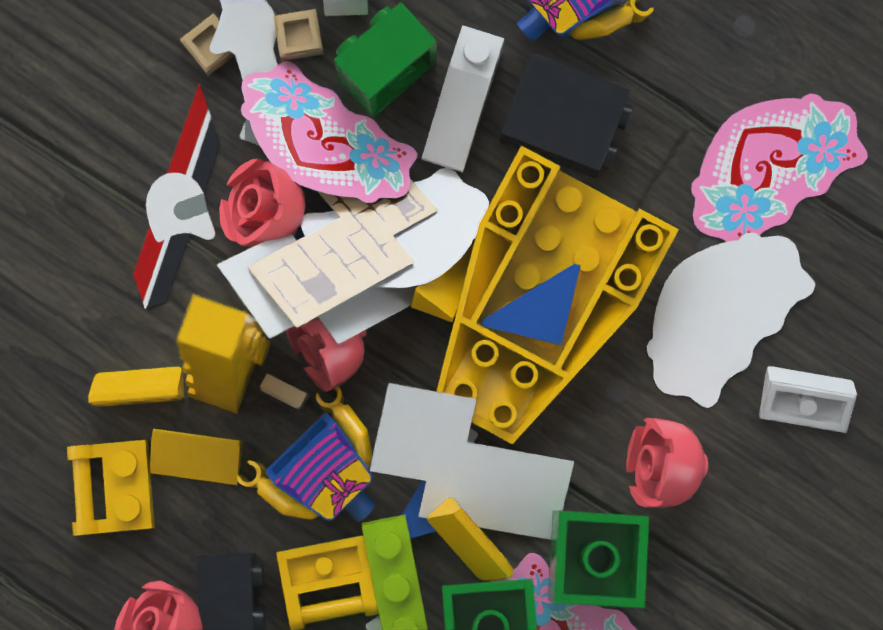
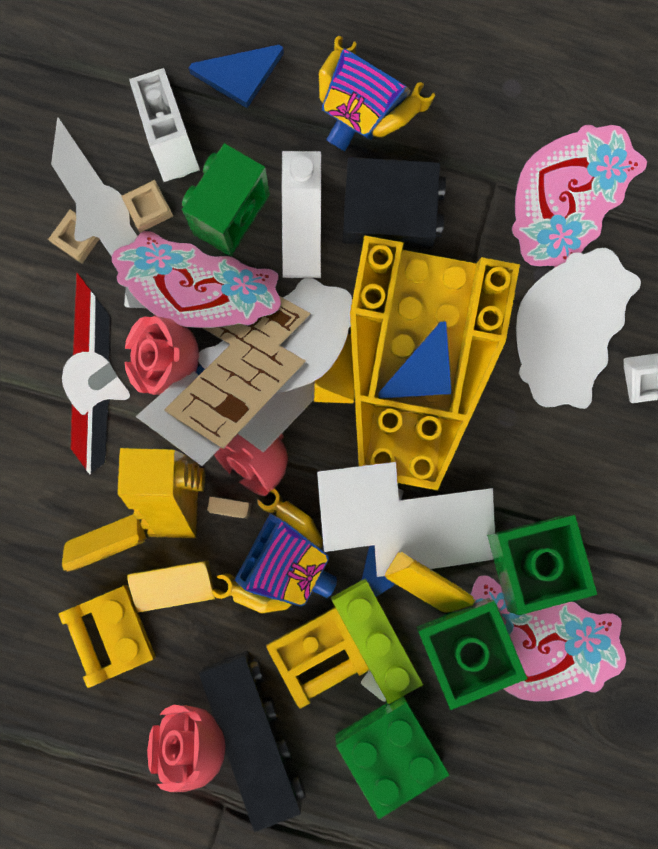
camera: 20 degrees left, 0 degrees up
coral cylinder [626,418,708,508] -> none

